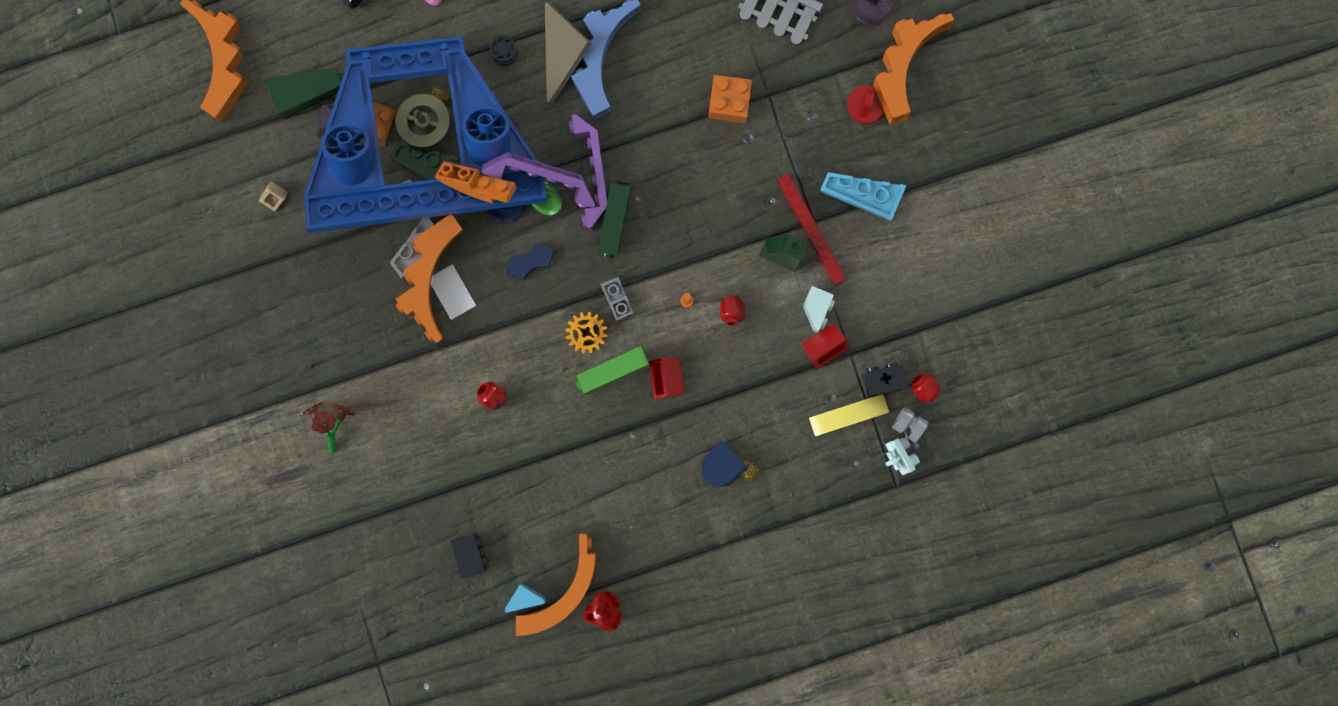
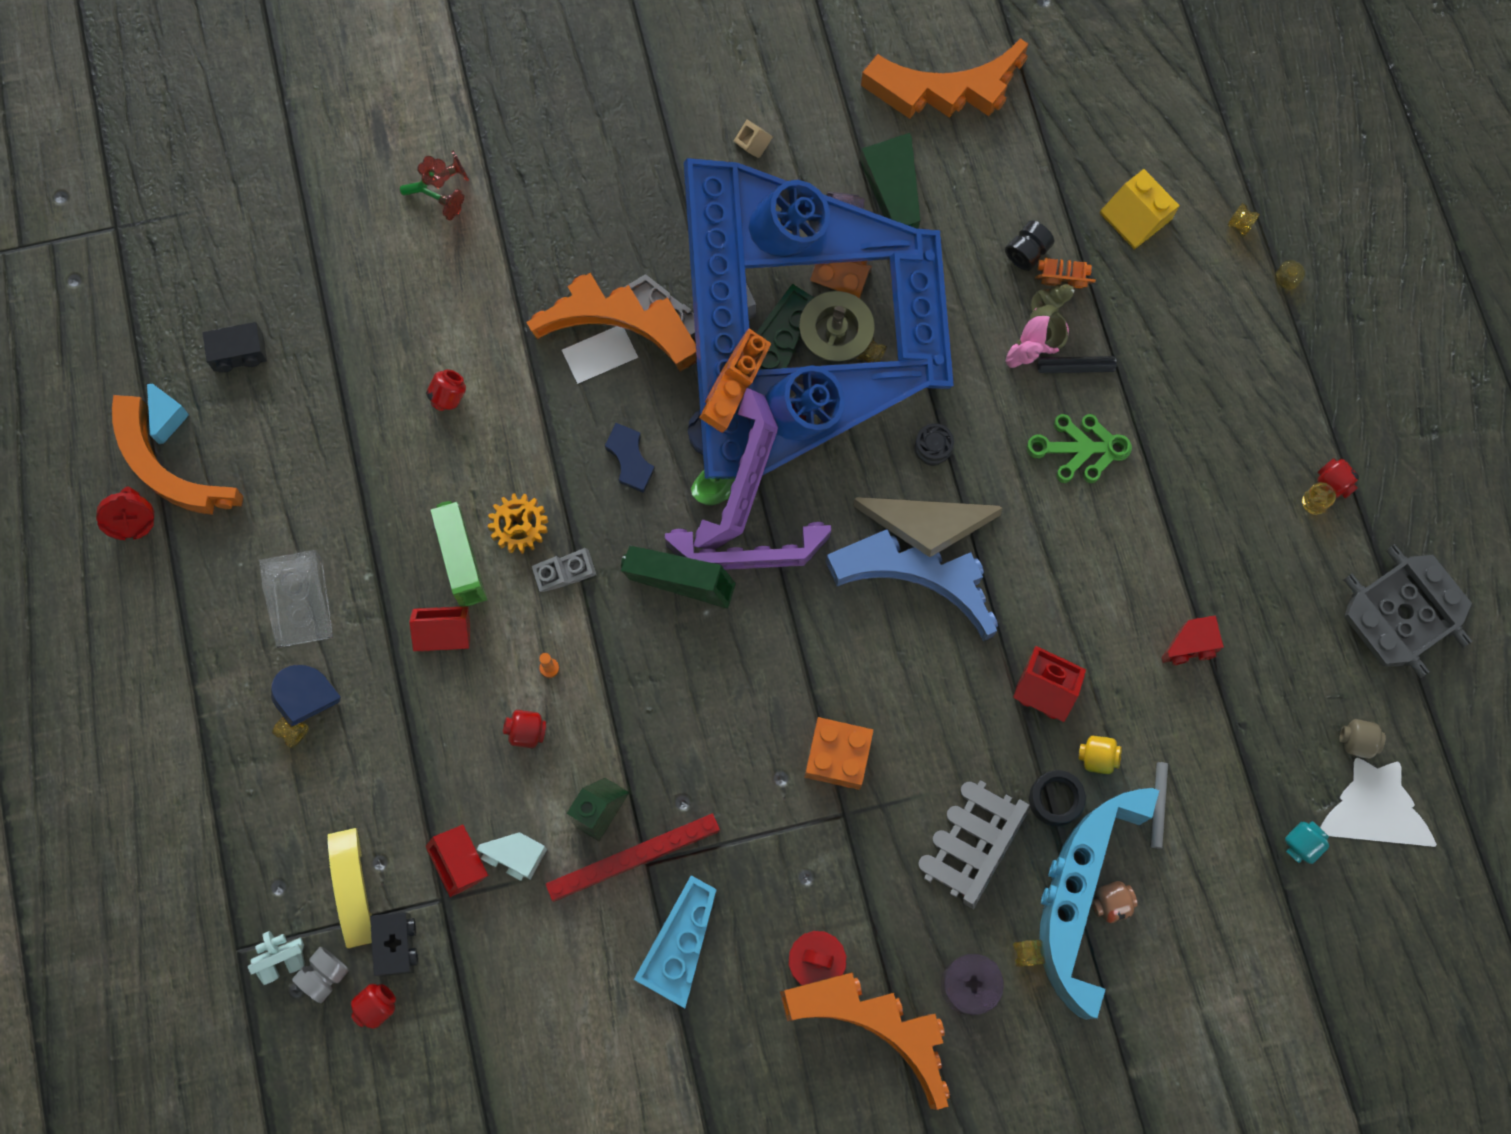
camera: 90 degrees right, 10 degrees down
none -> clear slope [259,550,333,648]

